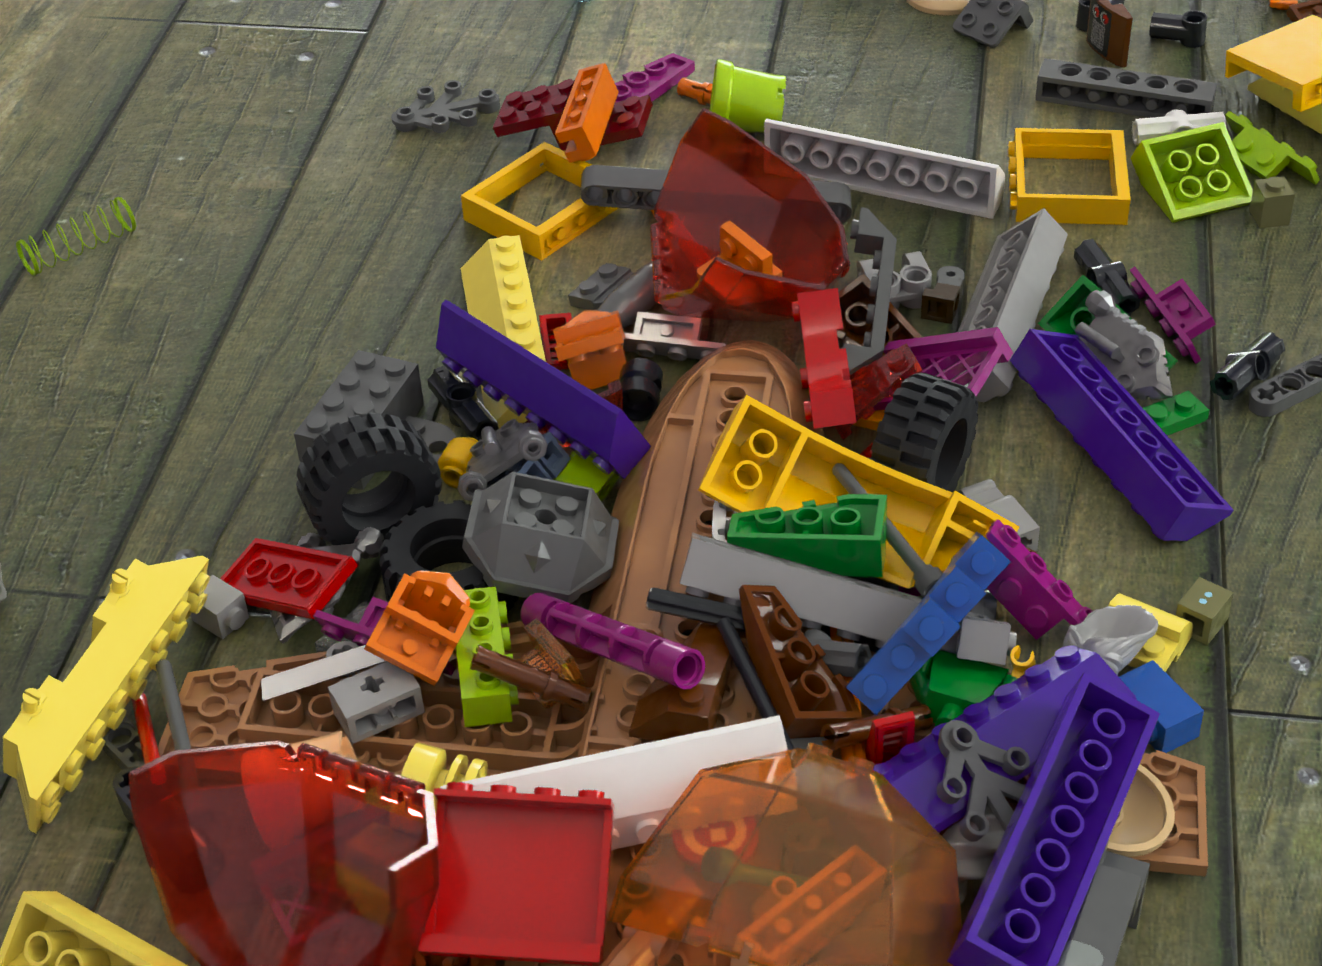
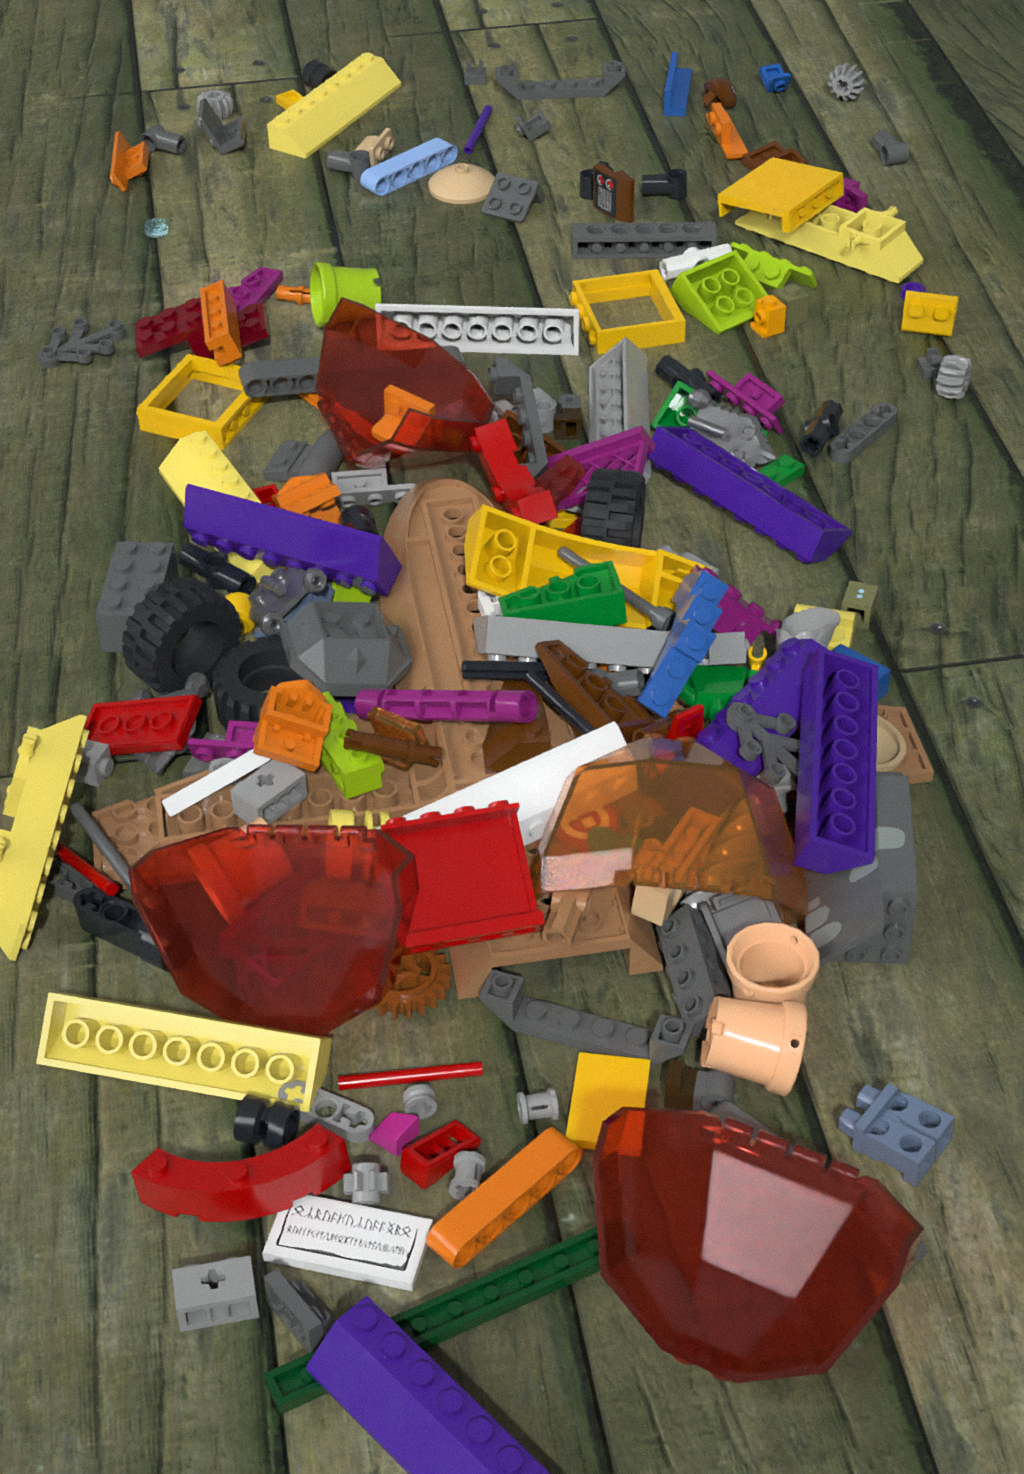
camera: 20 degrees left, 0 degrees up
none -> light orange brick [750,294,786,339]

